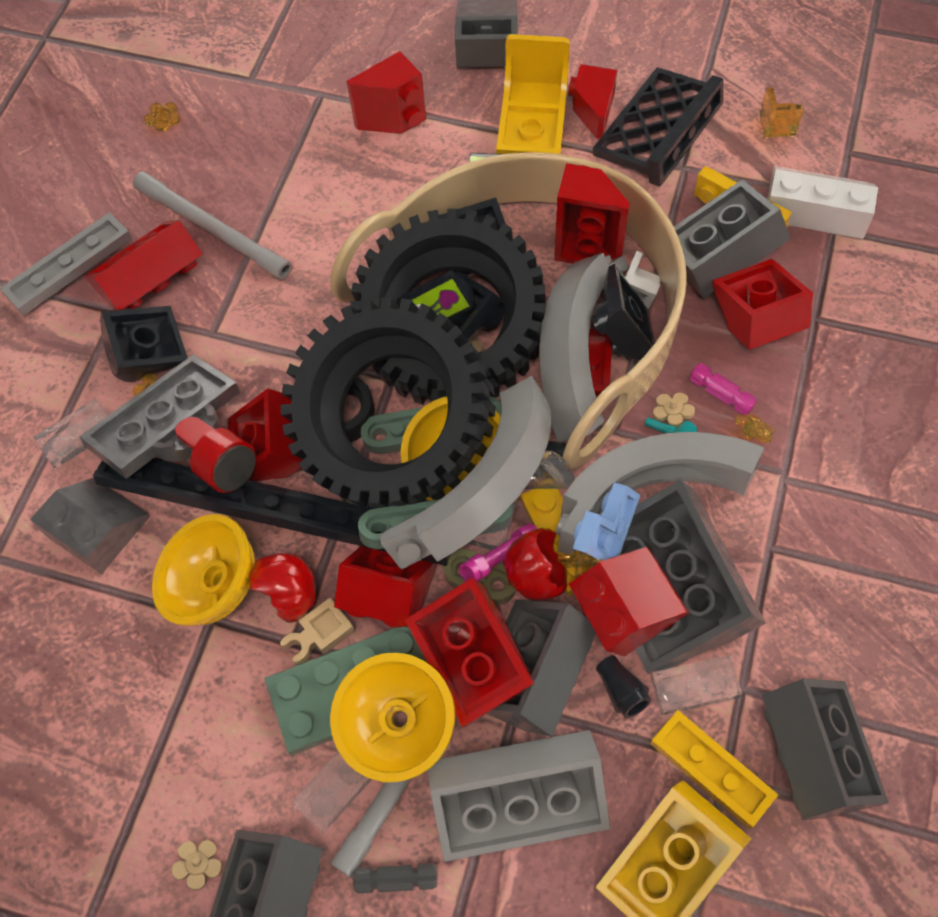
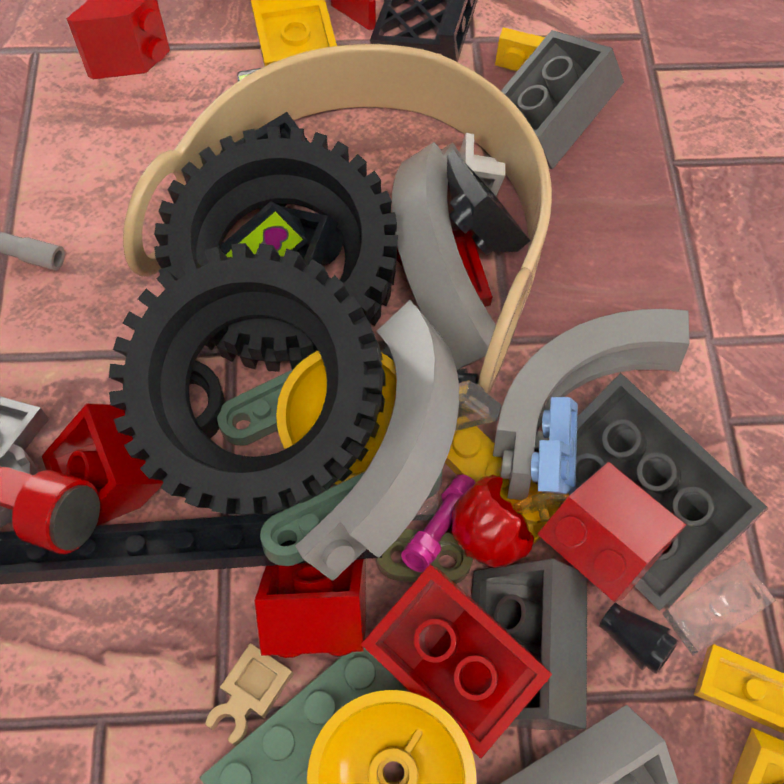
camera: 25 degrees left, 0 degrees up
yellow hat [152,514,255,626] -> none
red hair [249,553,317,623] -> none
red slope [554,163,630,264] -> none
teal hand [645,417,698,433] -> none
tan plant [653,392,695,427] -> none
dark pink axle [689,363,757,415] -> none
red slope [712,259,814,350] -> none
clear yellow plant [735,413,775,443] -> none
white slope [767,166,878,239] -> none

